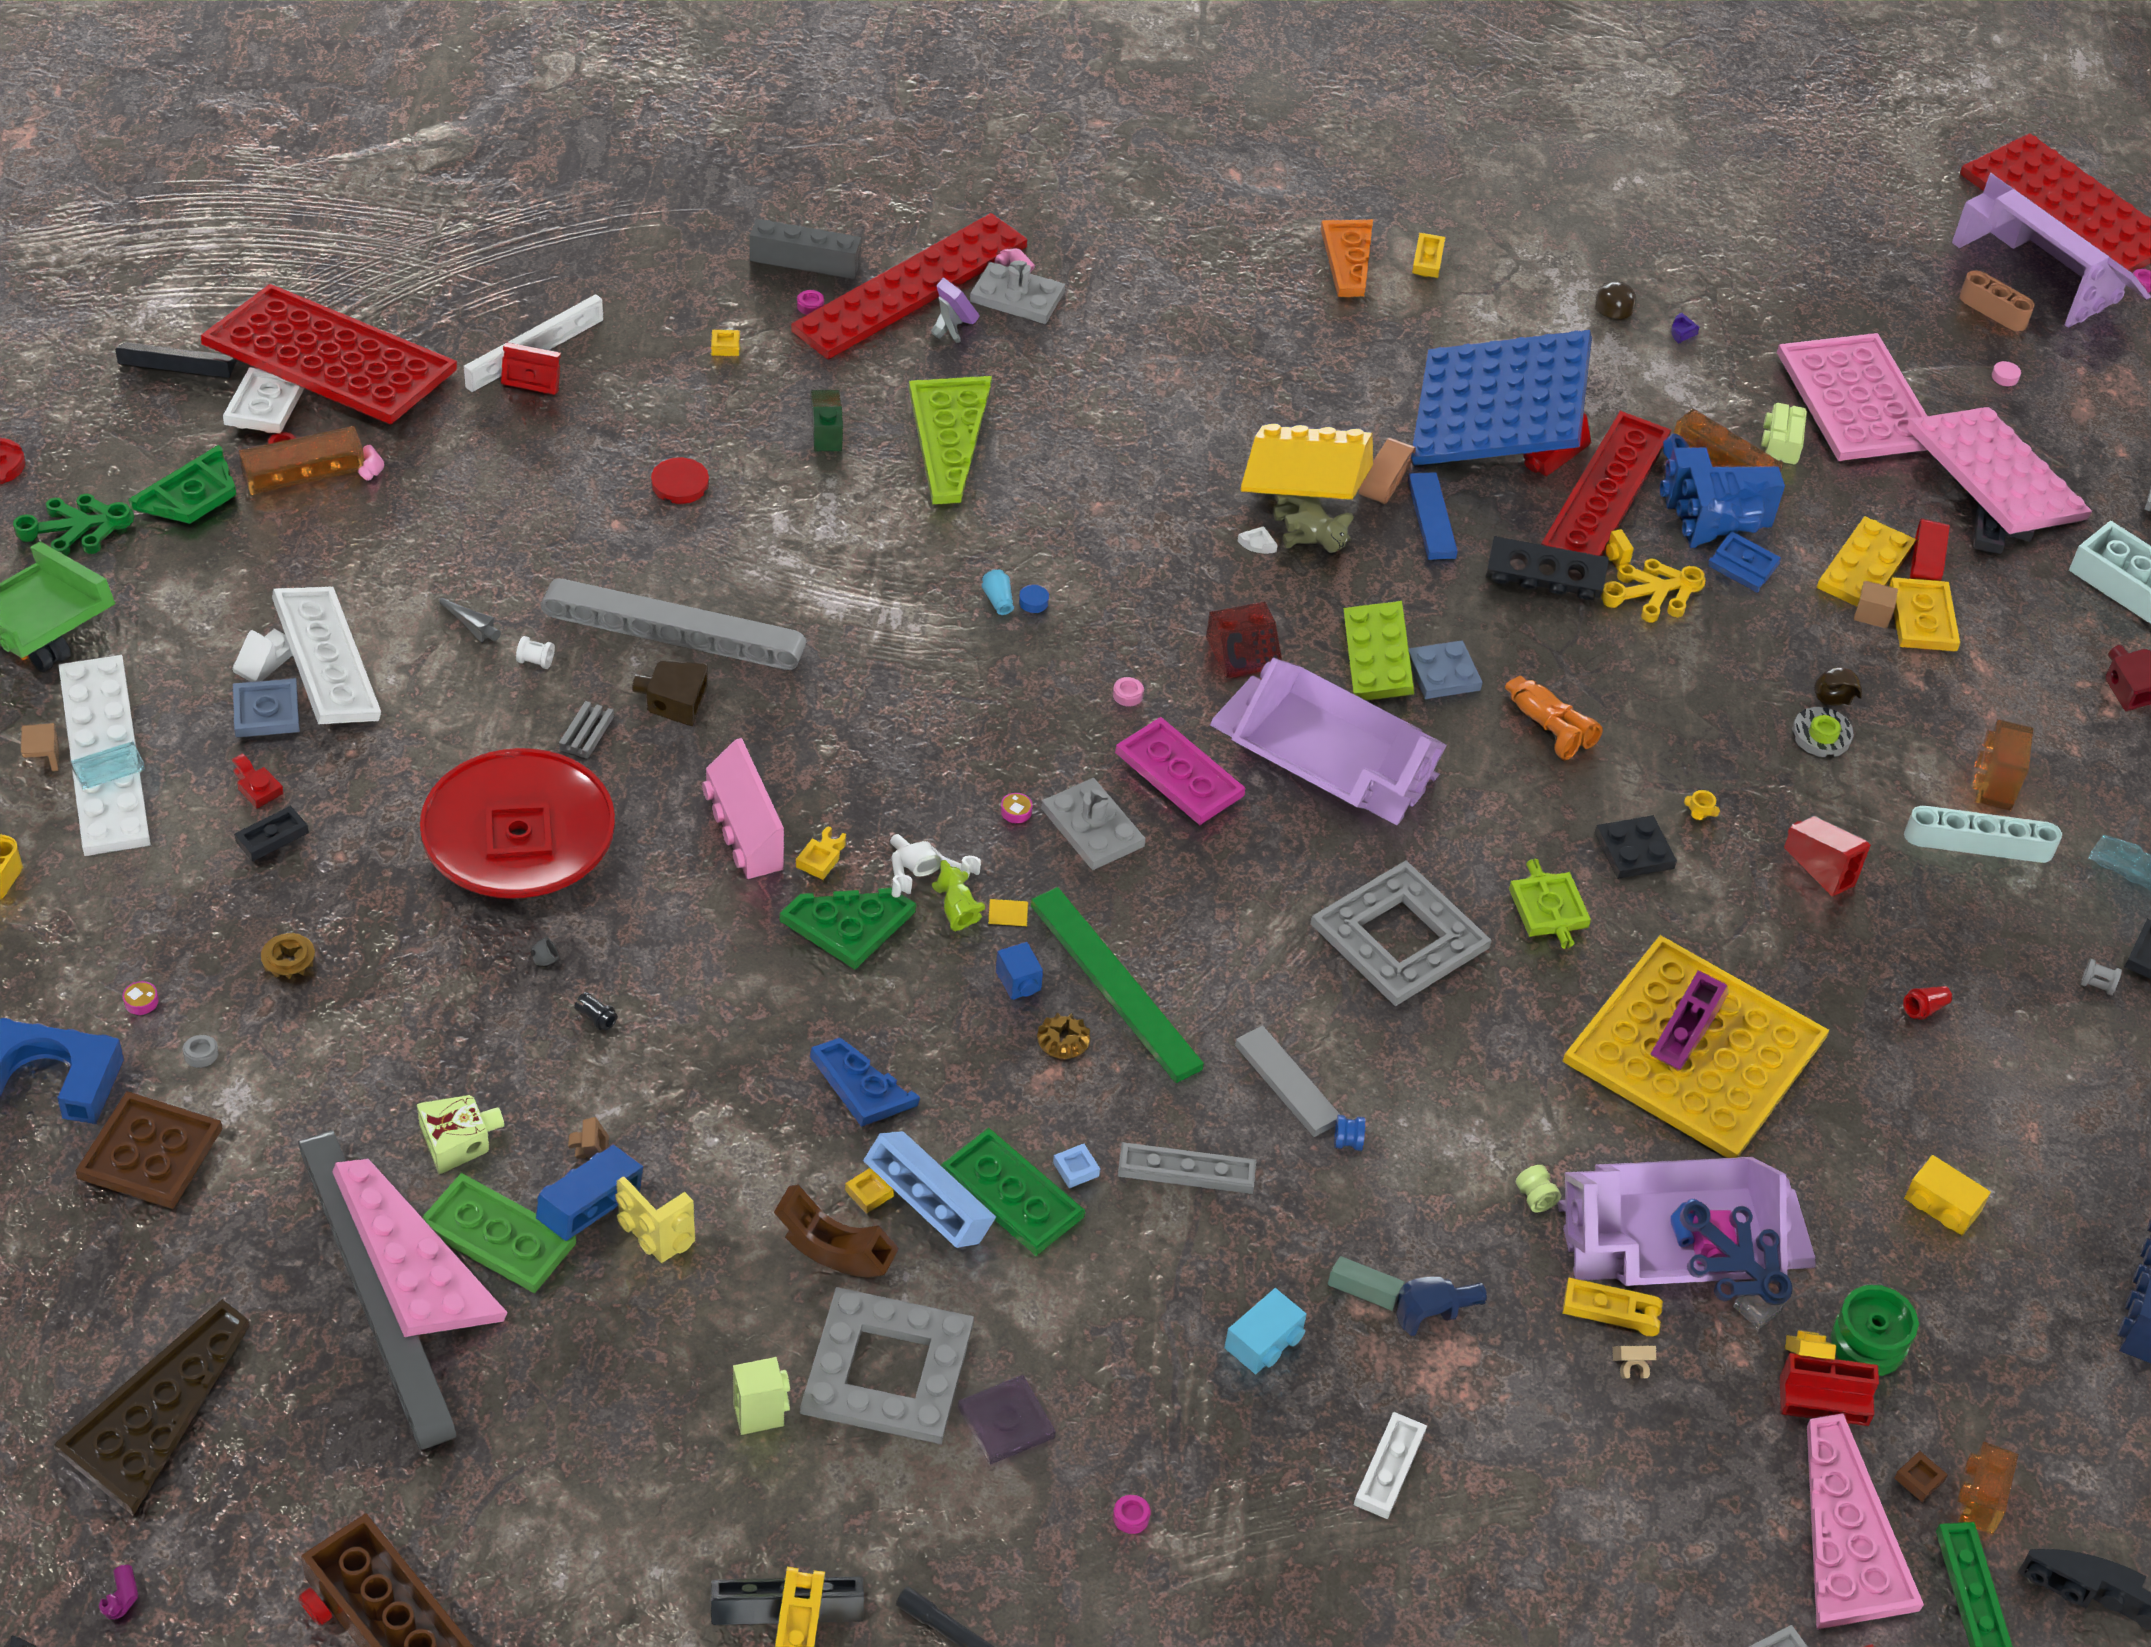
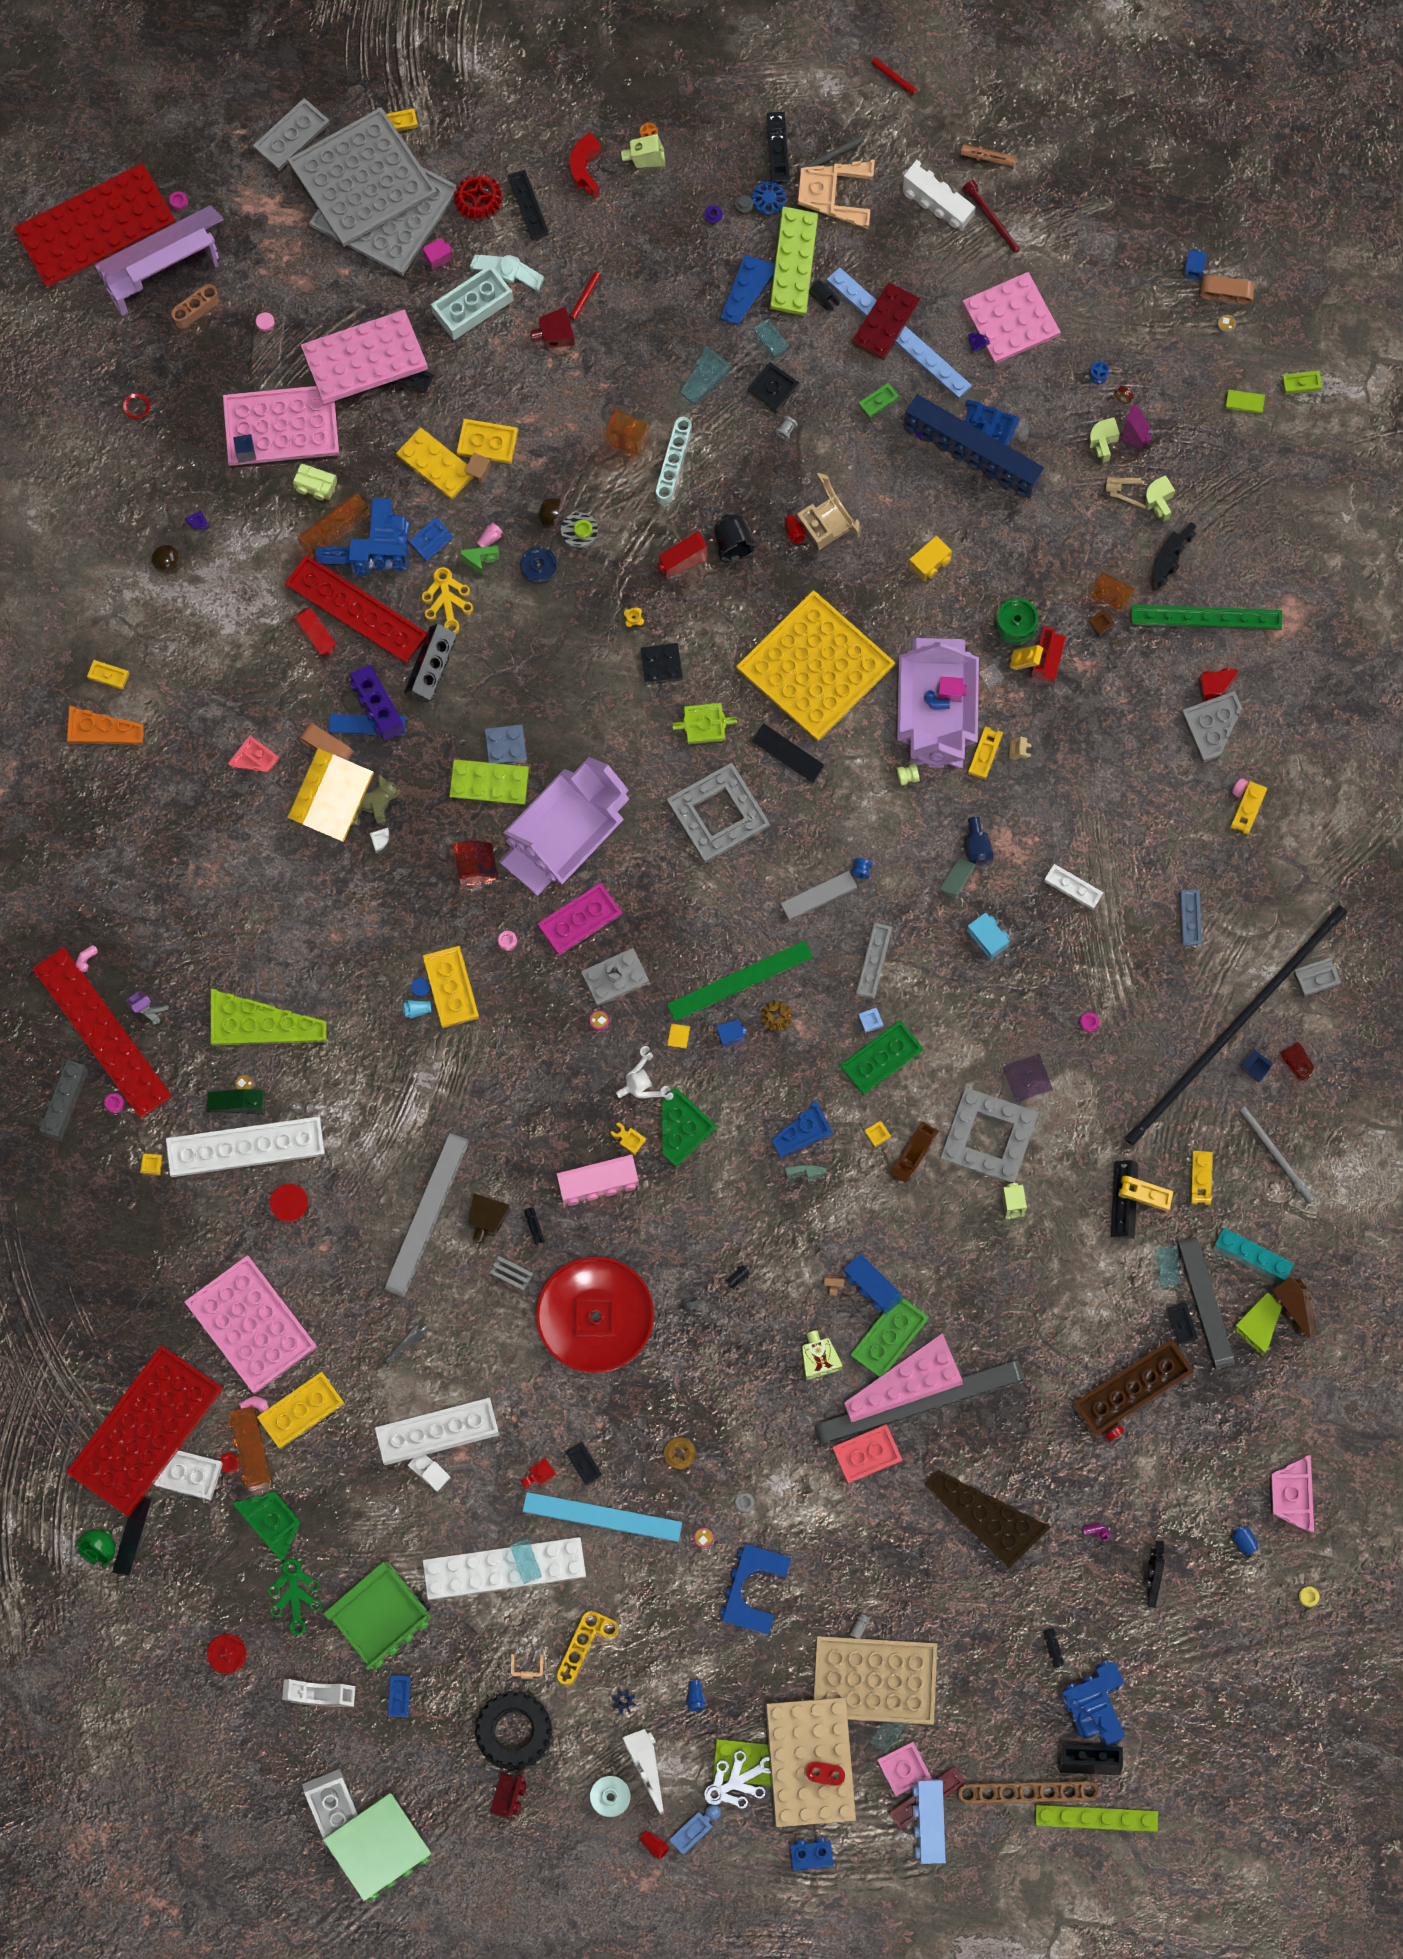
camera: 75 degrees left, 25 degrees up
medium nougat panel [21,723,59,772] -> none
reddish brown plate [75,1091,223,1209] -> none
sand blue plate [233,678,300,737] -> none
white tile [464,294,603,392] -> none
red plate [501,342,561,395] -> none
white bush [516,636,555,669] -> none
light yellow bracket [616,1177,695,1264] -> none
light blue brick [863,1131,996,1248] -> none
lime animal [932,860,985,931] -> none
light grey plate [970,260,1065,324] -> none
blue plate [1411,330,1592,466] -> none
orange piece [1505,675,1603,761] -> none
yellow plate [1606,529,1634,570] -> none
magenta slope [1650,970,1728,1071] -> none
dark blue plant [1680,1201,1793,1305] -> none
bright pink wing [1807,1414,1924,1630] -> none
red beam [1909,518,1950,581] -> none
none -> green cylinder [75,1529,116,1568]
none -> red piece [123,393,150,419]
none -> white plate [166,1116,325,1177]
none -> bright pink plate [185,1255,318,1395]
none -> coral wing [228,735,280,773]
none -> dark blue panel [233,434,256,463]
none -> tile [235,1074,255,1090]
none -> yellow plate [257,1371,345,1449]
none -> dark purple brick [349,664,404,741]
none -> yellow plate [423,946,479,1029]
none -> bright green slope [461,546,500,575]
none -> bright pink cone [476,522,503,548]
none -> dark blue plate [520,546,557,583]
none -> medium azure tile [523,1492,682,1543]
none -> black axle [524,1208,545,1245]
none -> black cylinder [714,514,757,562]
none -> black slope [752,723,825,784]
none -> sand green slope [785,1165,827,1182]
none -> tan piece [797,473,861,550]
none -> coral plate [832,1424,903,1484]

